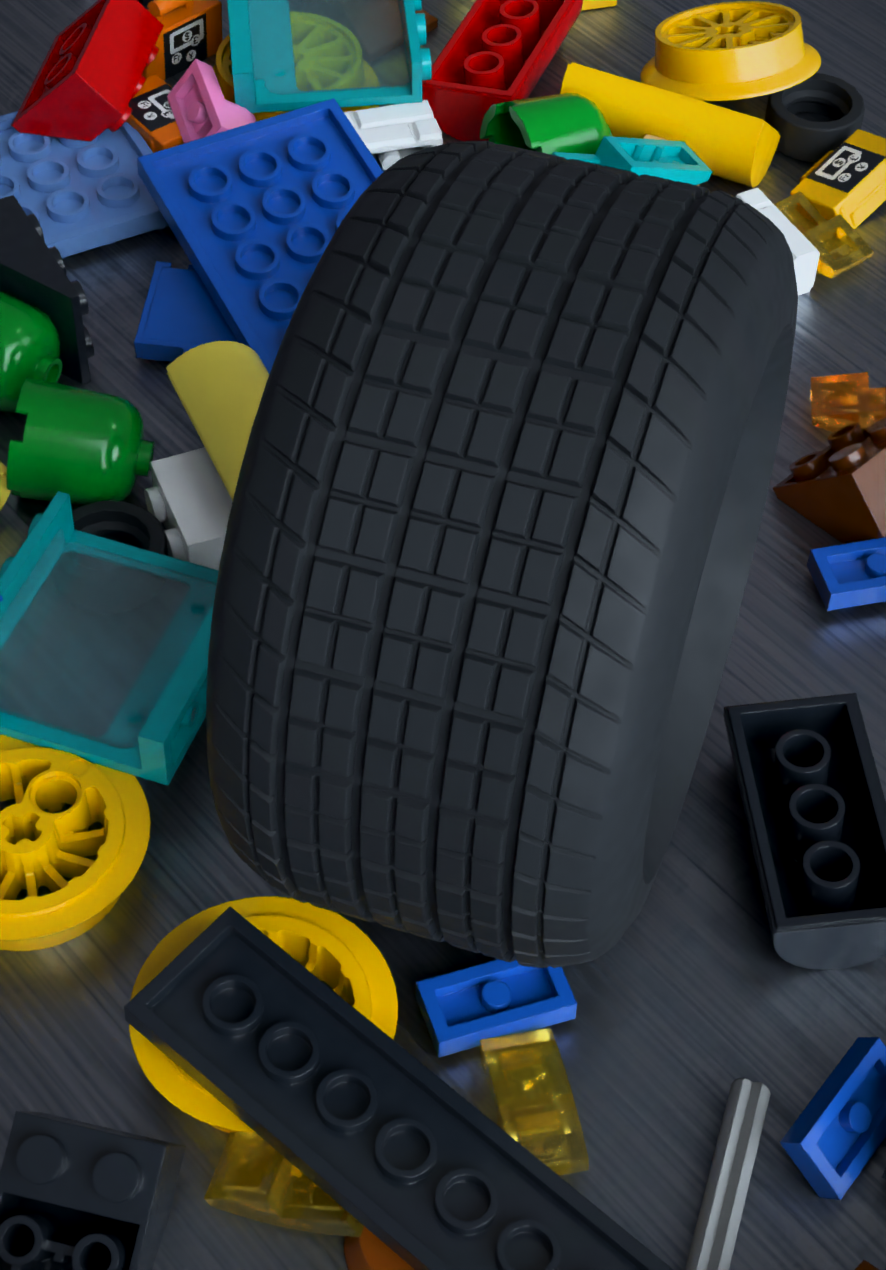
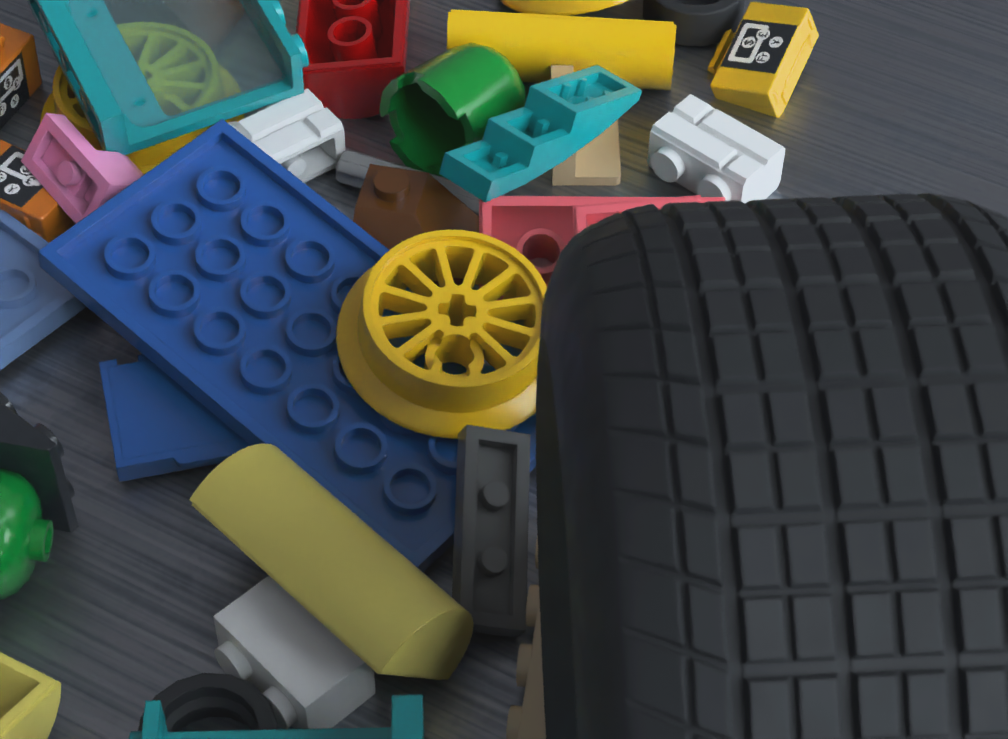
camera: 20 degrees left, 0 degrees up
green cylinder [7,377,155,506] -> none
clear yellow slope [774,191,874,279] -> none

